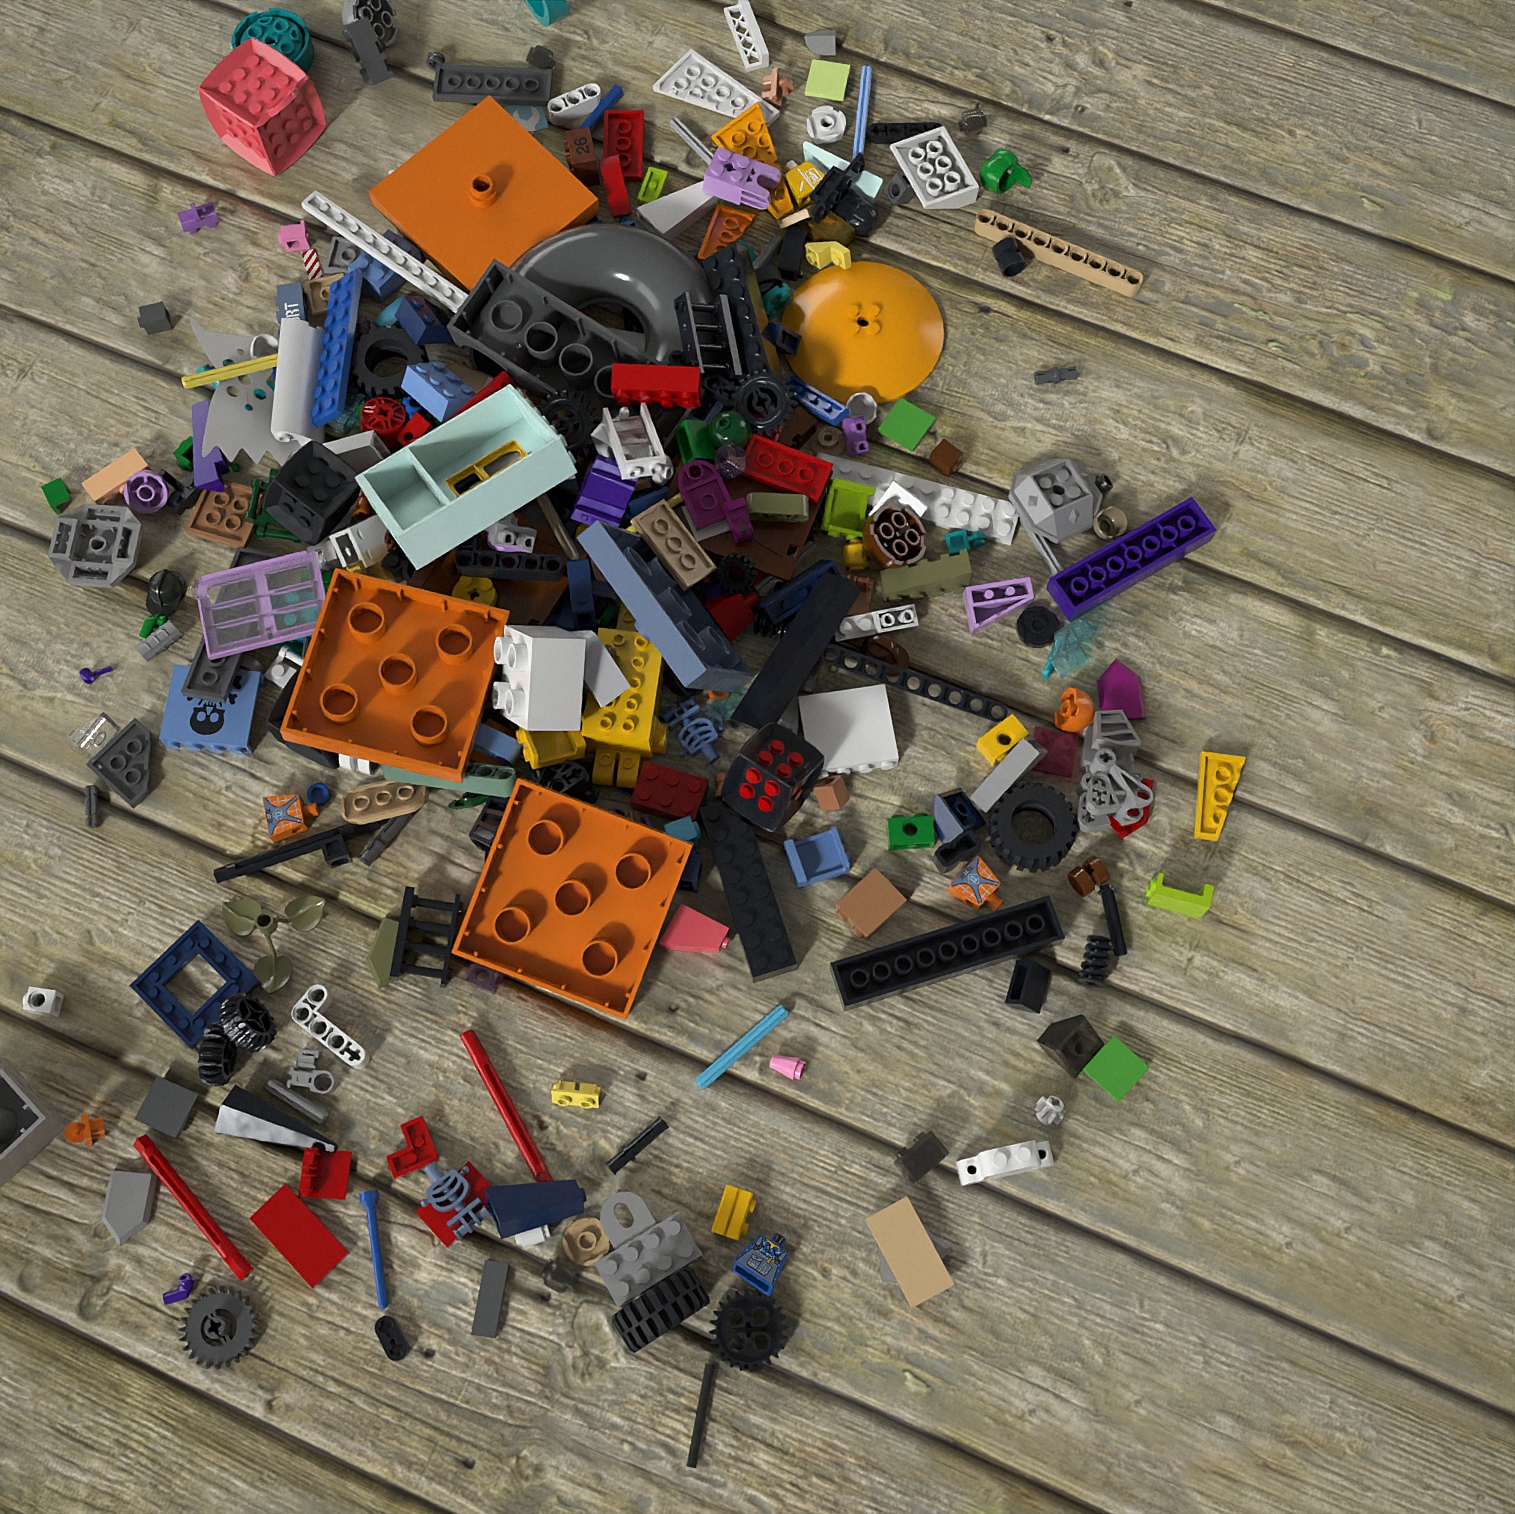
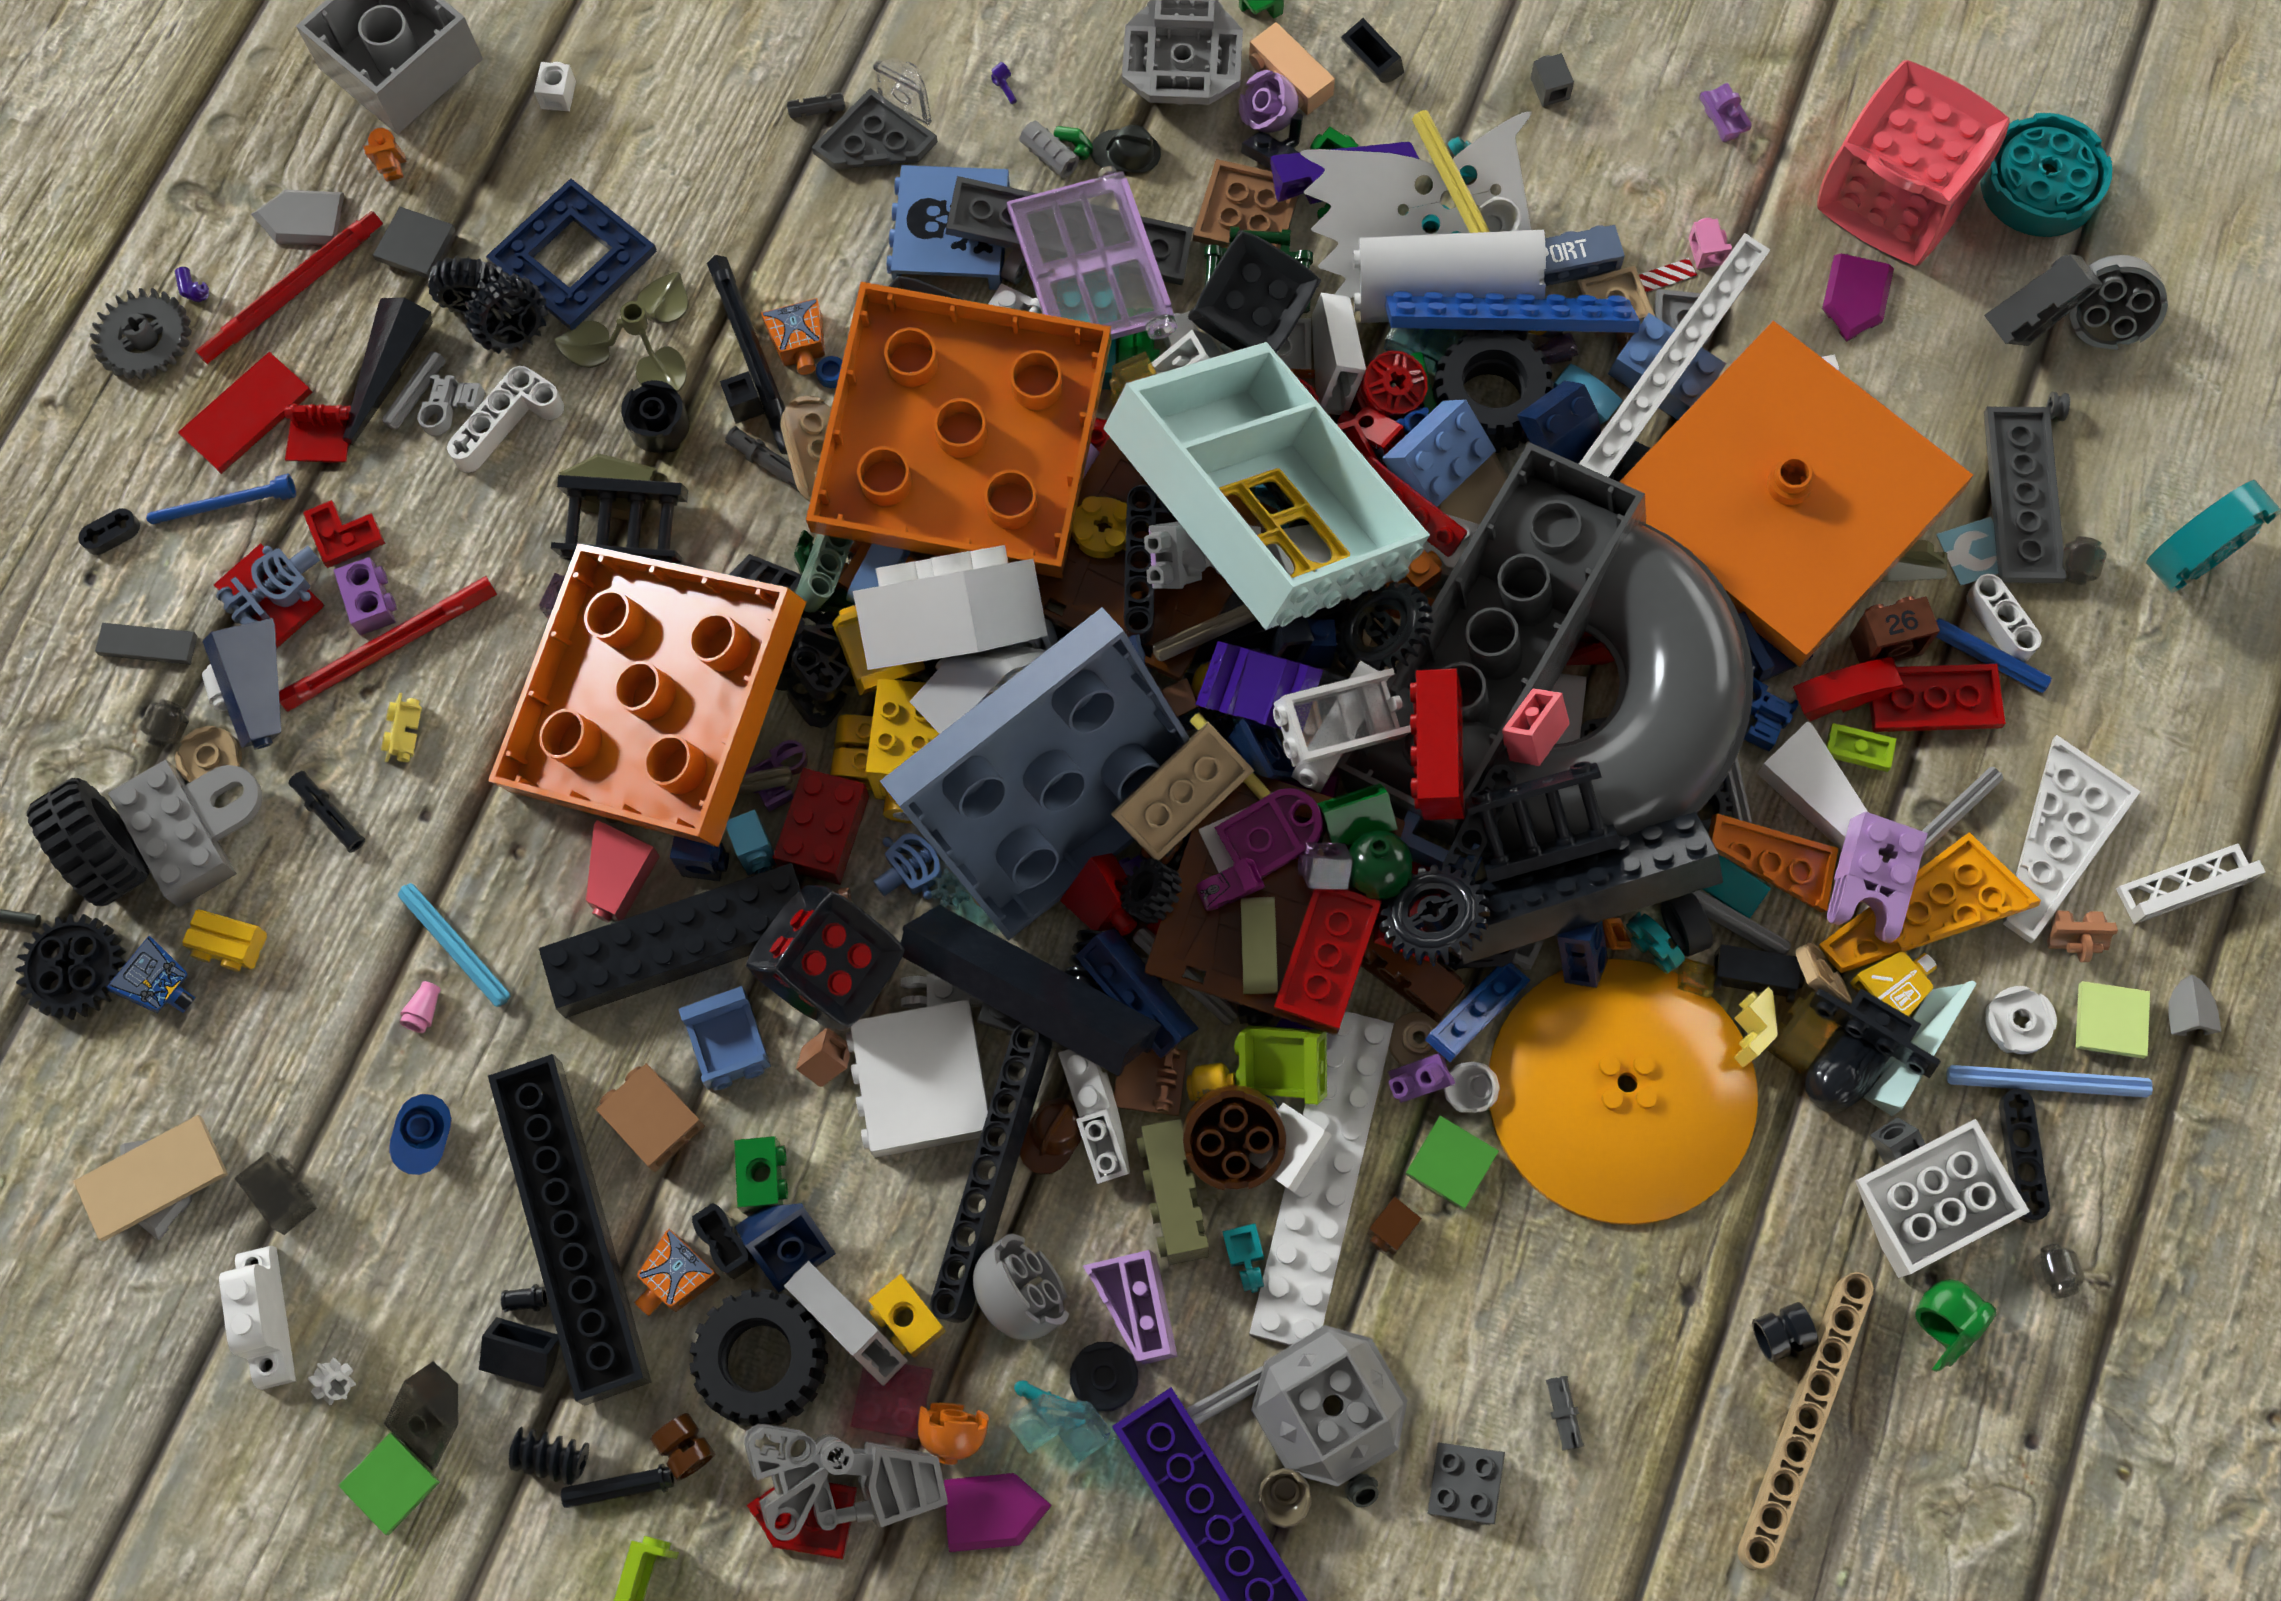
camera: 90 degrees right, 0 degrees up
none -> medium lavender brick [334,557,397,636]
none -> blue piece [389,1094,452,1175]
none -> black pin [501,1284,548,1313]
none -> black brick [621,380,690,453]
none -> light grey cylinder [973,1234,1069,1341]
none -> black brick [1341,18,1404,83]
none -> dark grey hinge [1428,1442,1505,1525]
none -> coral brick [1502,688,1570,766]
none -> clear yellow tile [1677,958,1715,998]
none -> magenta tile [1822,253,1894,342]

